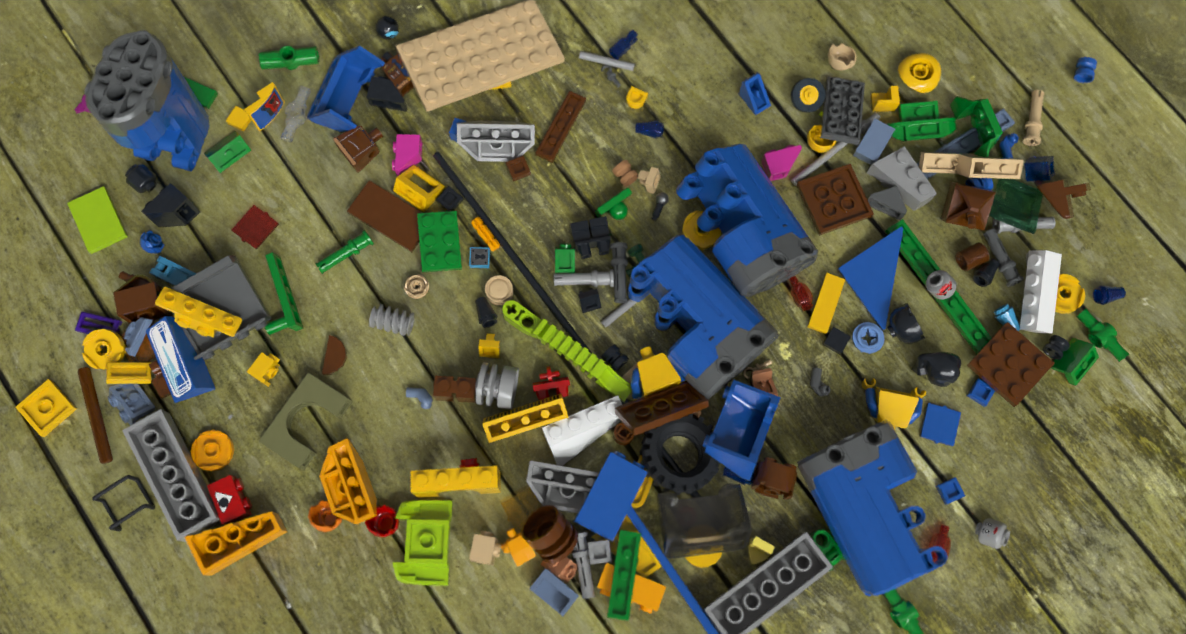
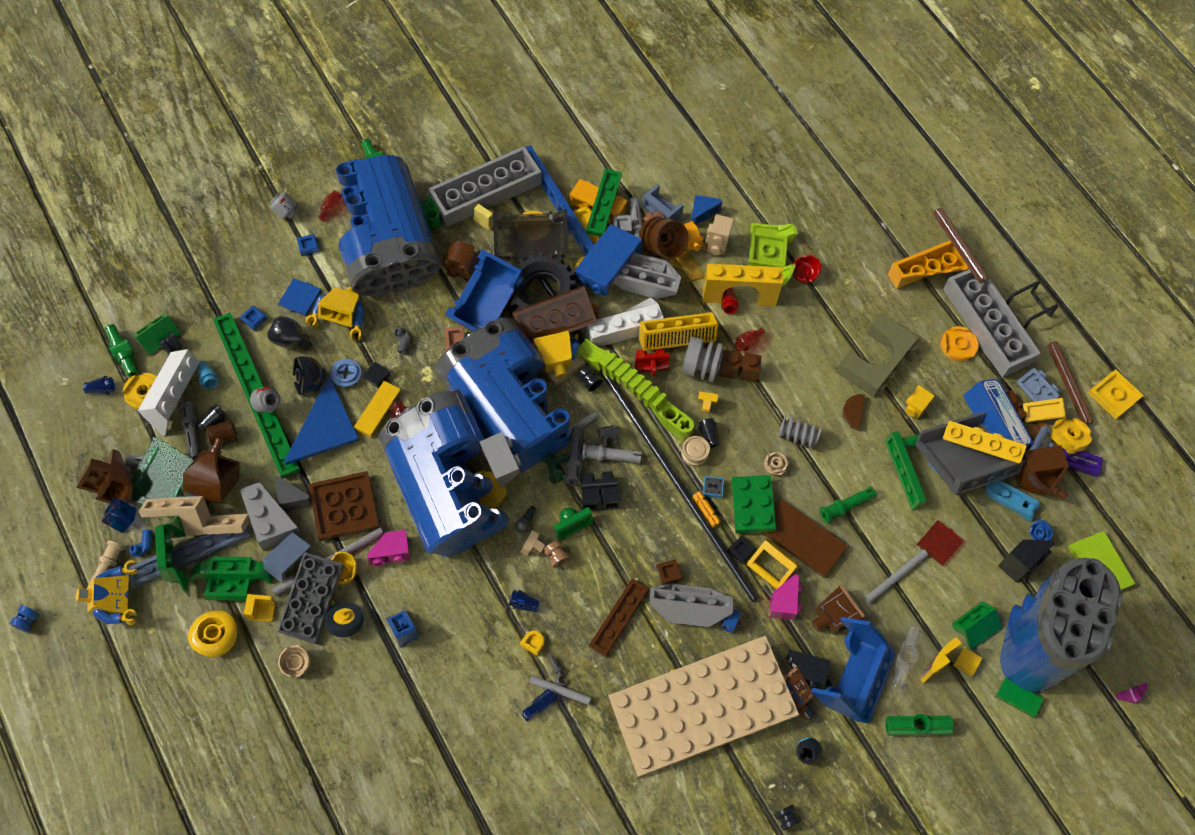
camera: 175 degrees left, 10 degrees down
red brick [207,475,252,525] -> none
orange hair [308,500,342,532] -> none
light orange wedge [319,438,377,525] -> none
sand blue arm [406,387,433,409] -> none
green bracket [555,243,575,273] -> none
reddish brown plate [967,322,1055,407] -> none
none -> torso [76,560,138,625]
none -> light grey slope [480,432,521,489]
none -> blue slope [691,195,723,226]
none -> clear red plant [734,328,765,352]
none -> light grey bar [865,550,928,604]
none -> reddish brown axle [933,208,988,284]

